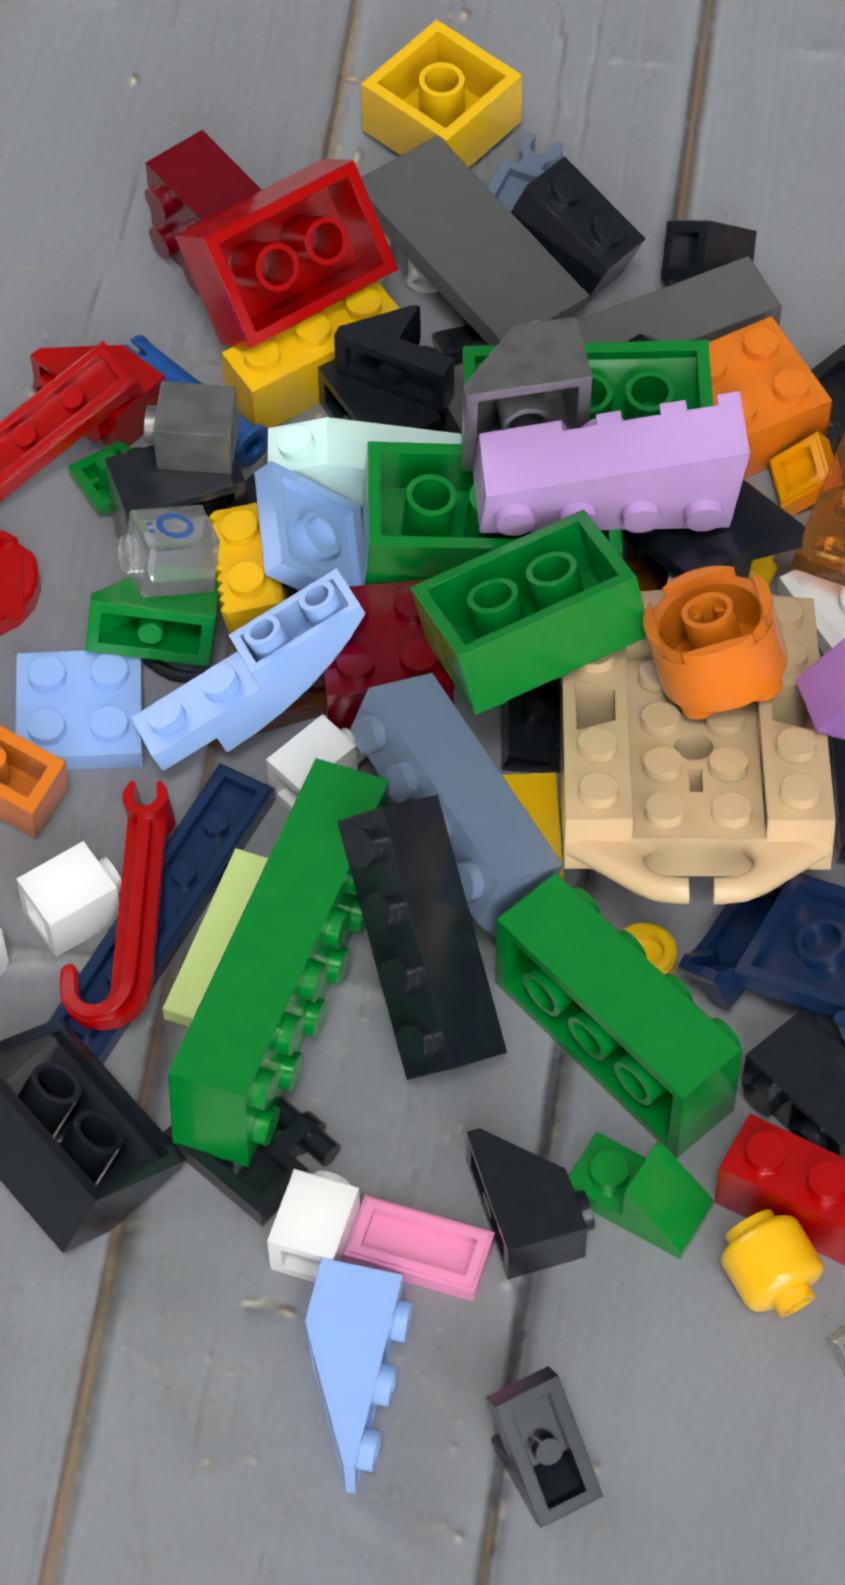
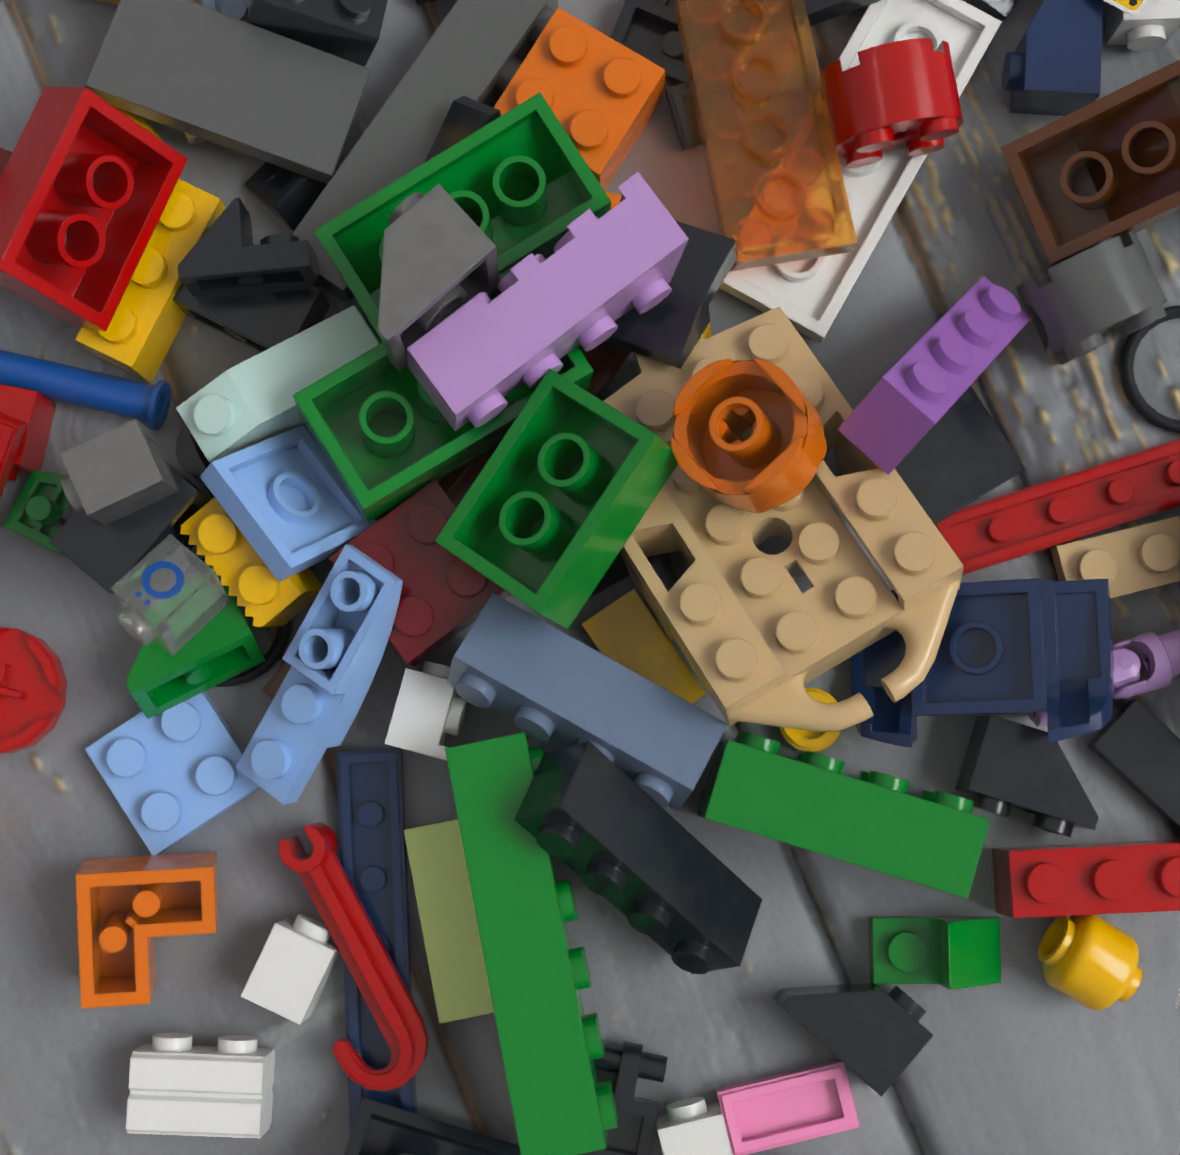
camera: 30 degrees left, 25 degrees up
light orange tile [768,431,842,516] -> none

